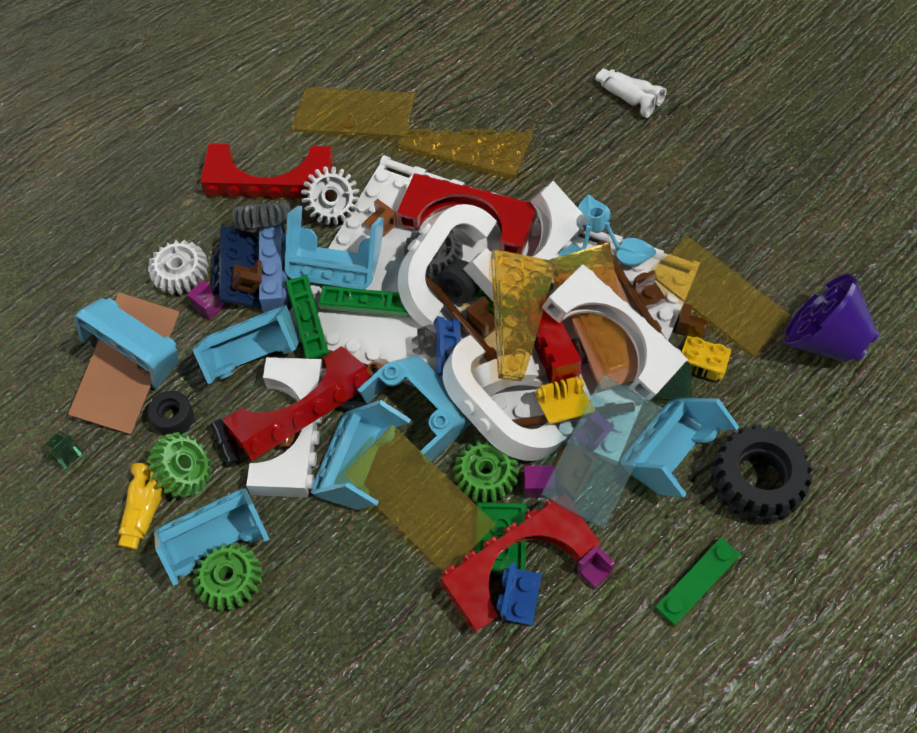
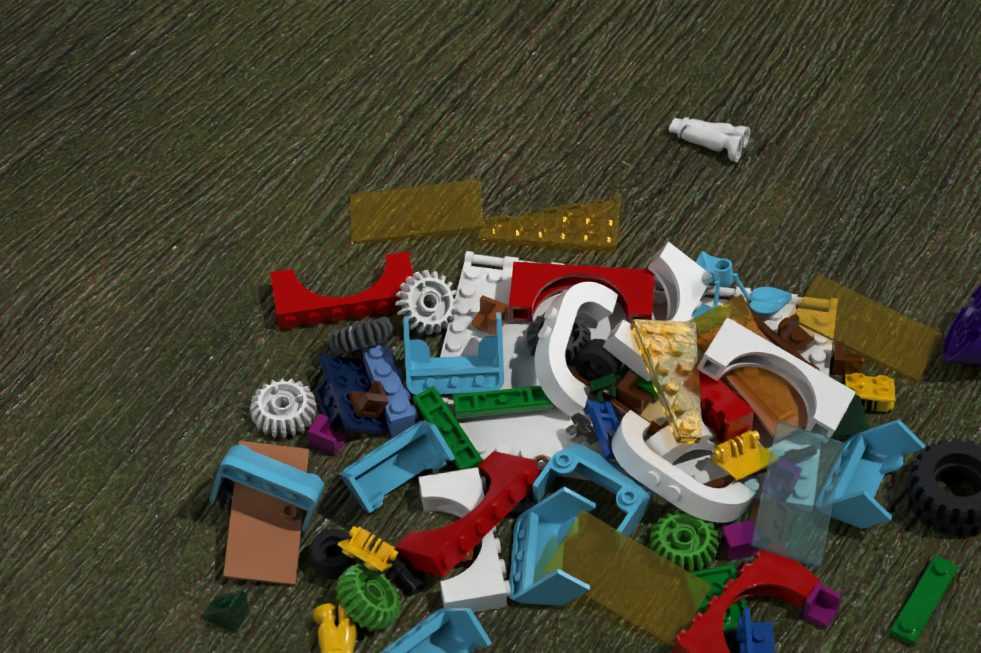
camera: 15 degrees left, 10 degrees down
none -> yellow hinge [337,526,398,572]
none -> dark green tile [588,373,617,402]

